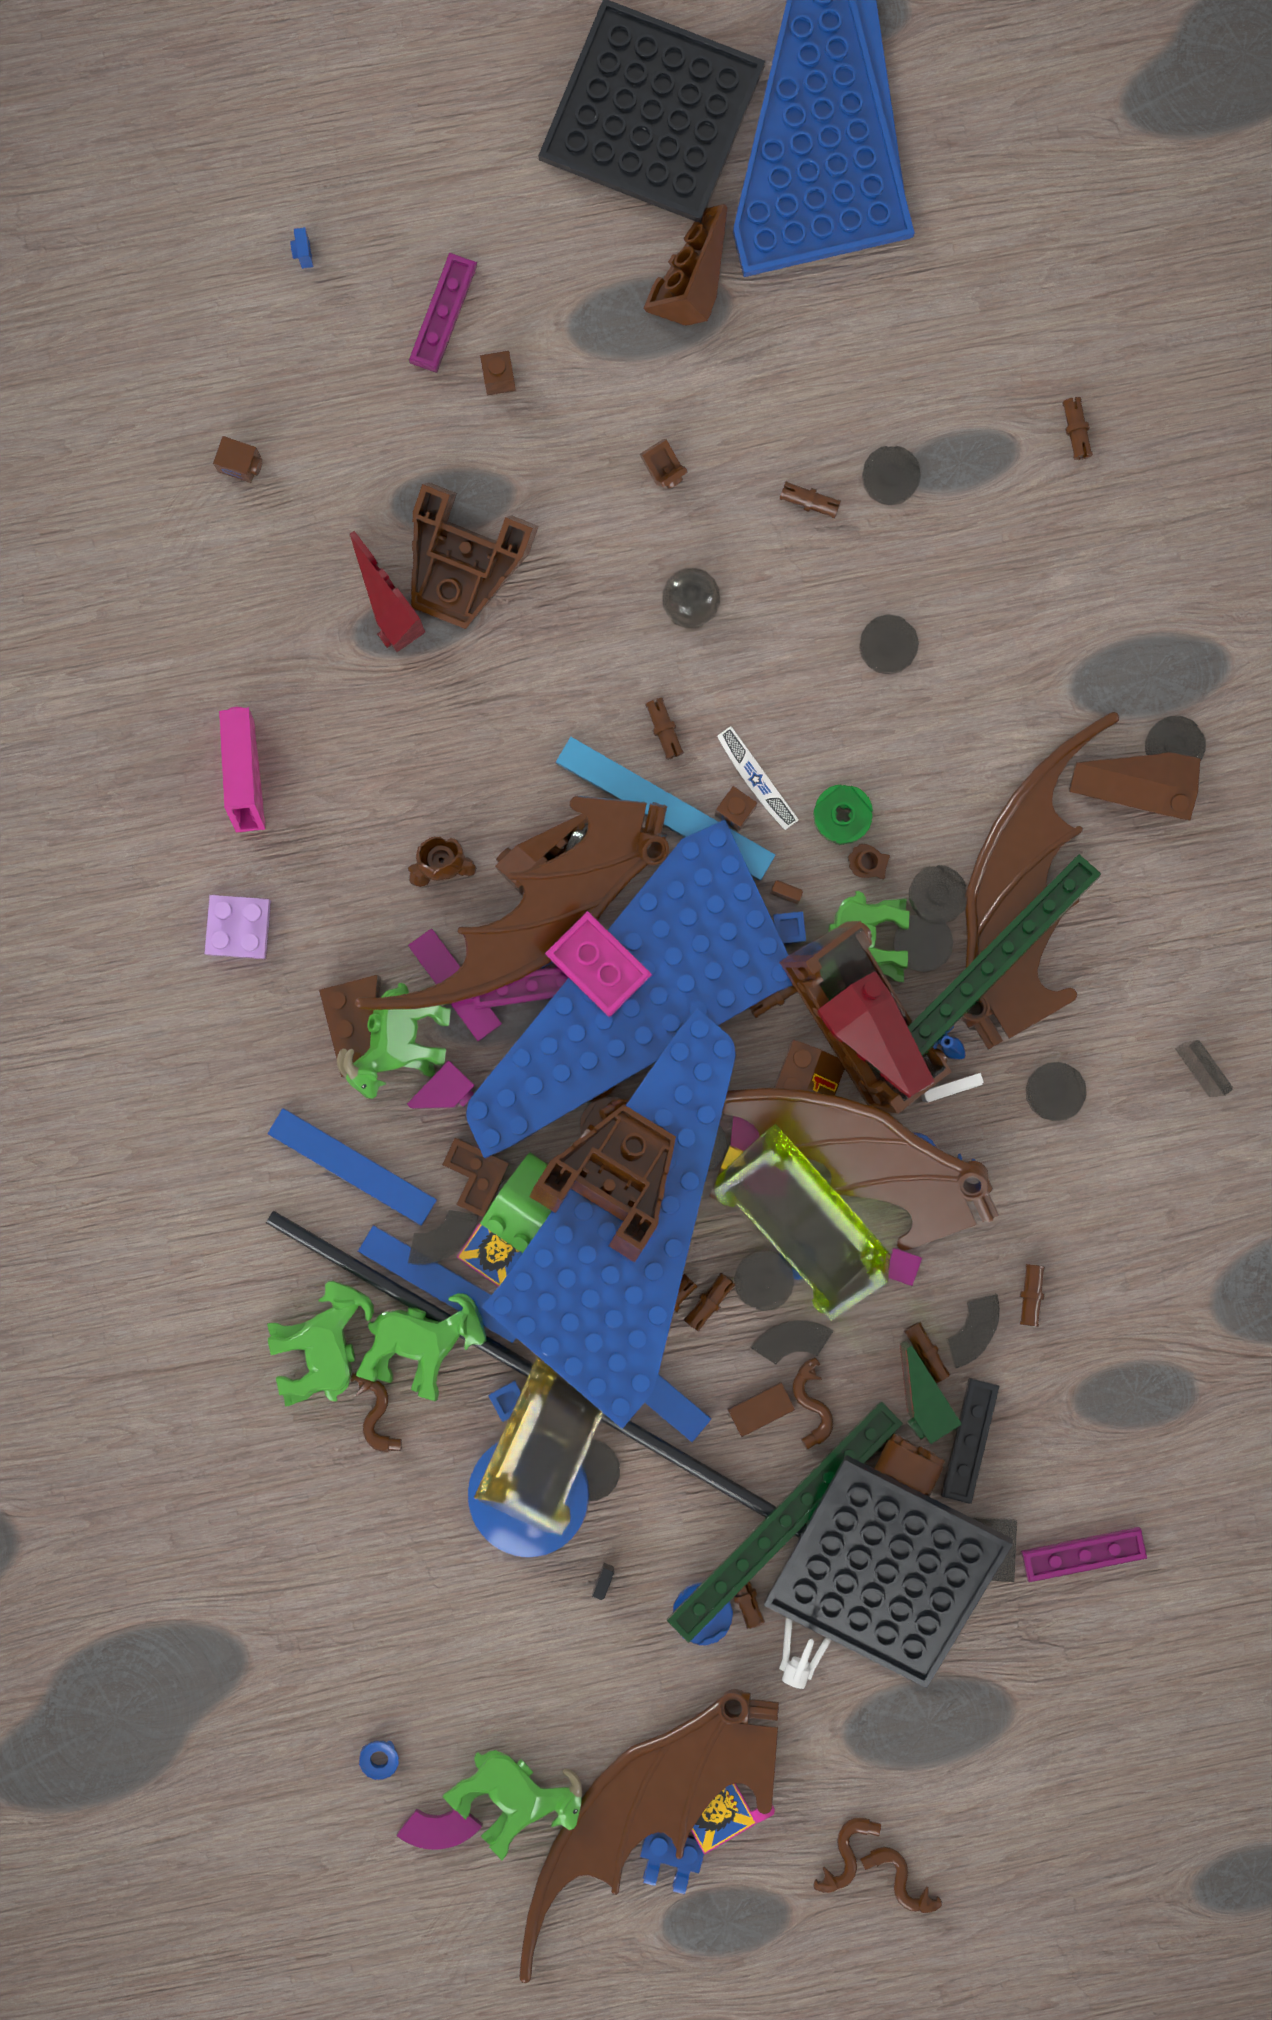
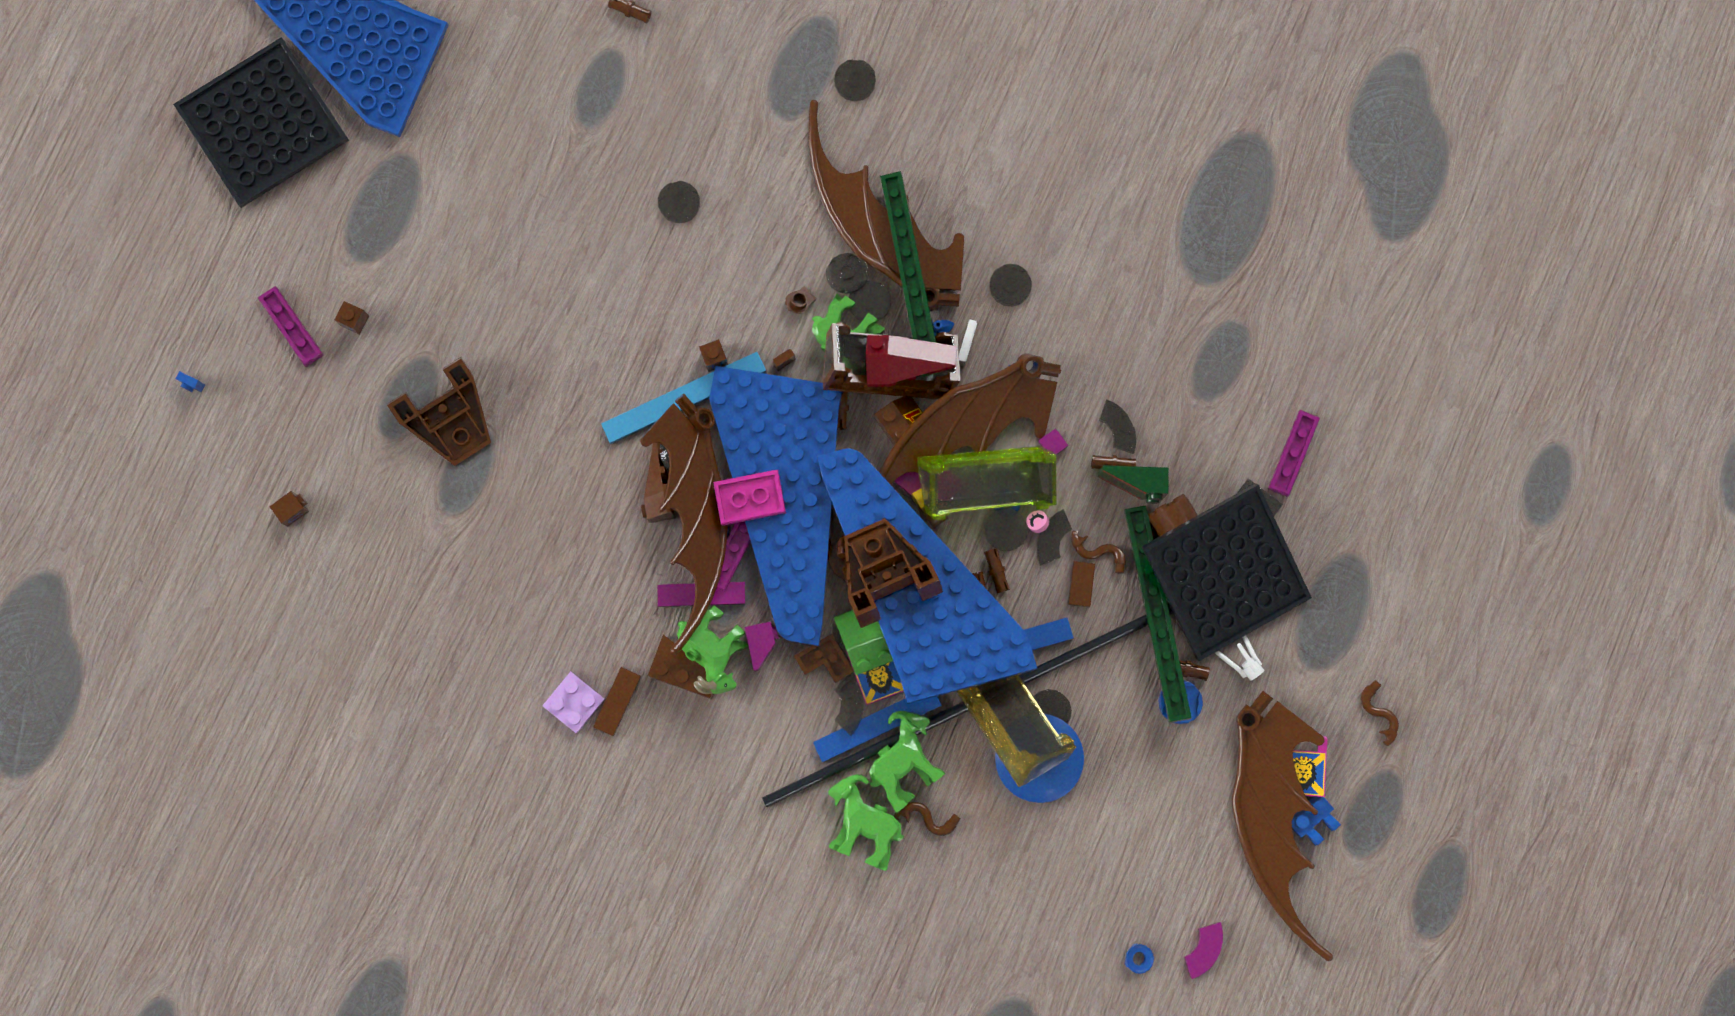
camera: 55 degrees left, 5 degrees down
dark pink slope [219,706,266,833] -> none
blue tile [267,1108,437,1226] -> none
dark red wedge [350,531,425,652] -> none
reddish brown hair [408,836,477,887] -> none
bright green animal [442,1750,582,1861] -> none
blue plate [488,1380,529,1422] -> none
black tile [592,1563,614,1600] -> none
reddish brown bracket [639,439,688,488] -> none
reddish brown wedge [643,204,728,326] -> none
reddish brown pin [645,698,684,760] -> none
clear smoke cylinder [662,567,720,628] -> none
white sticker [717,726,798,830] -> none
blue plate [773,911,806,944] -> none
reddish brown pin [780,481,841,519] -> none
green plate [813,785,873,845] -> none
reddish brown animal [860,1847,942,1913] -> none
clear smoke tile [862,446,921,505] -> none
black tile [941,1378,1000,1504] -> none
reddish brown pin [1020,1264,1045,1327] -> none
reddish brown wedge [1069,752,1201,821] -> none
clear smoke tile [1175,1040,1233,1097] -> none
none -> reddish brown tile [593,667,642,736]
none -> bright pink tile [1026,510,1049,533]

